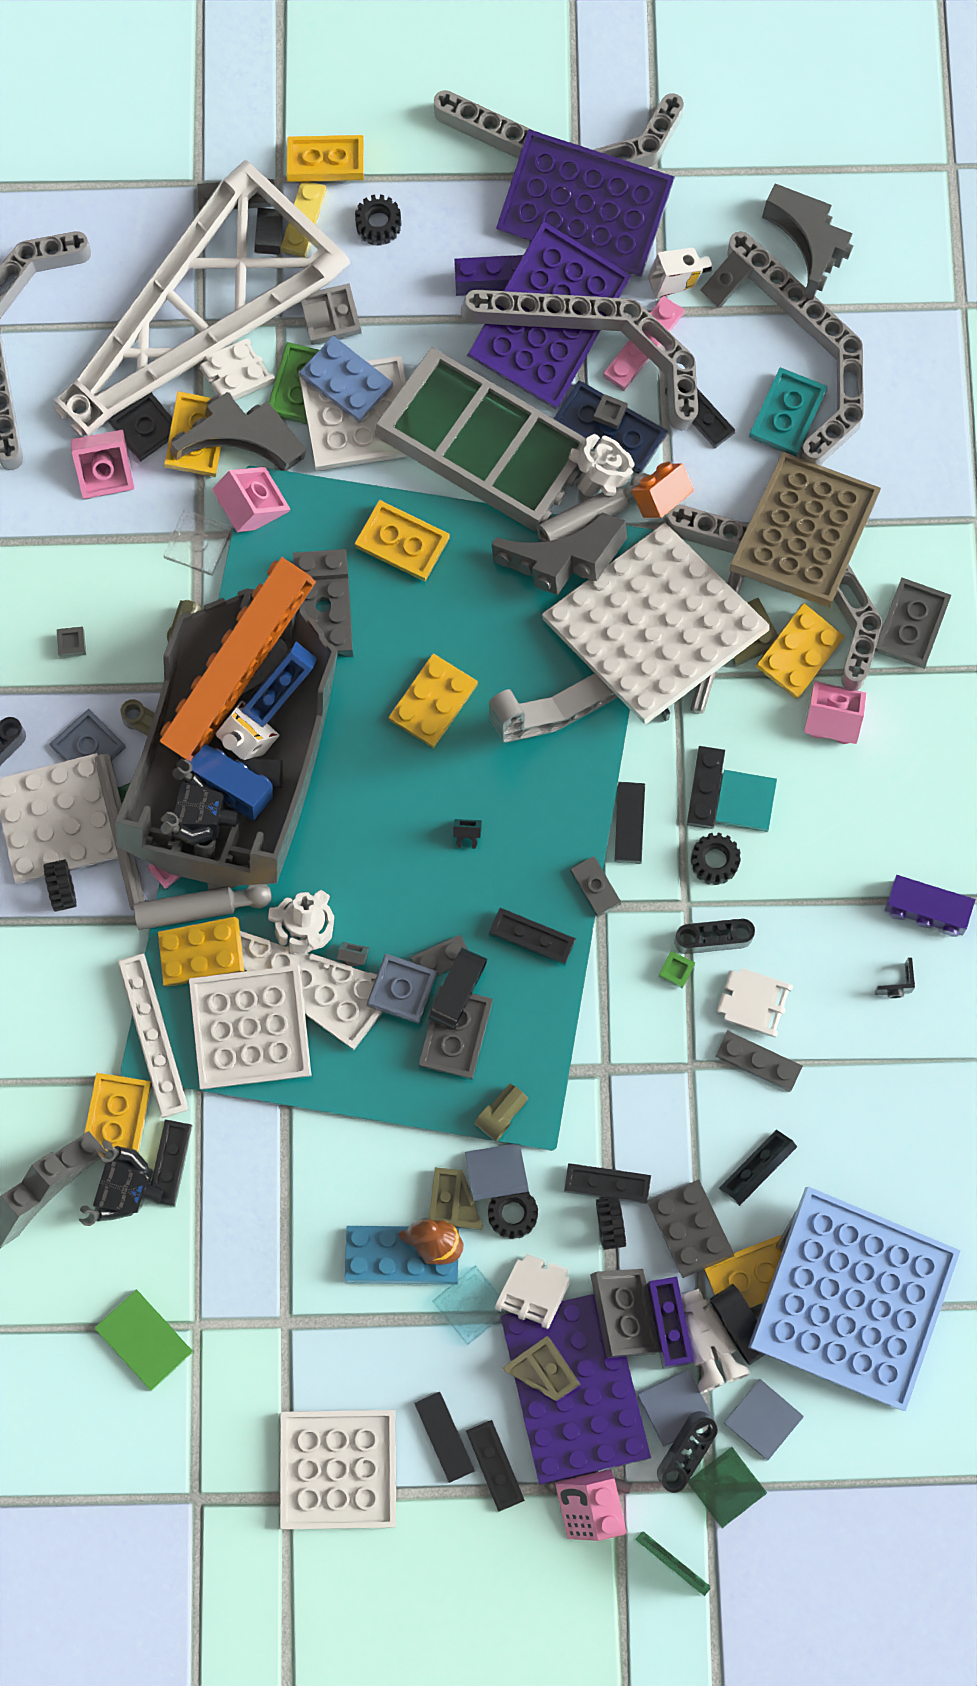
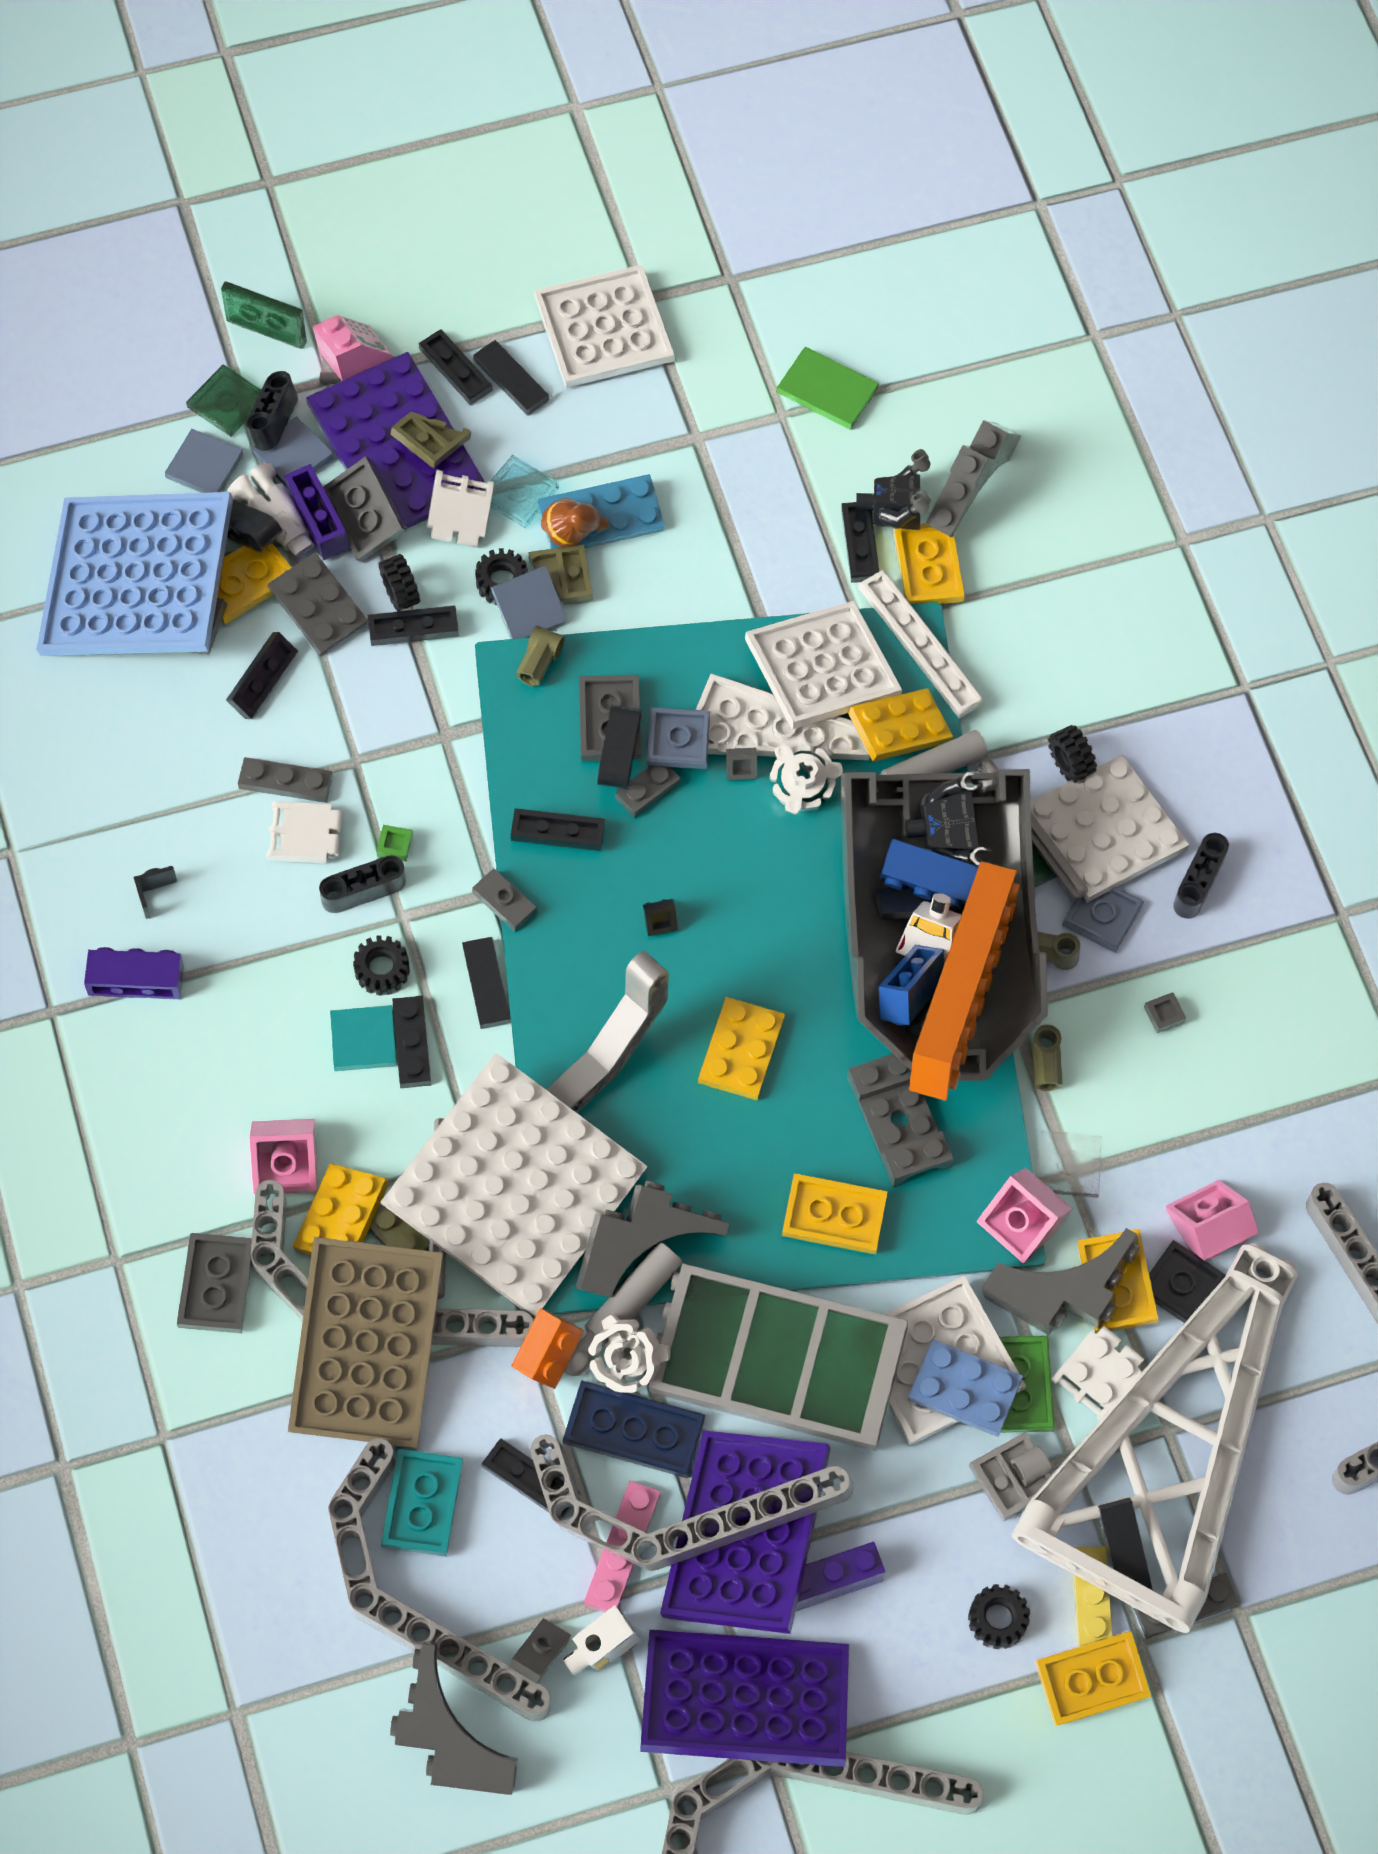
camera: 160 degrees right, 10 degrees down
dark grey plate [593,394,628,430] -> none

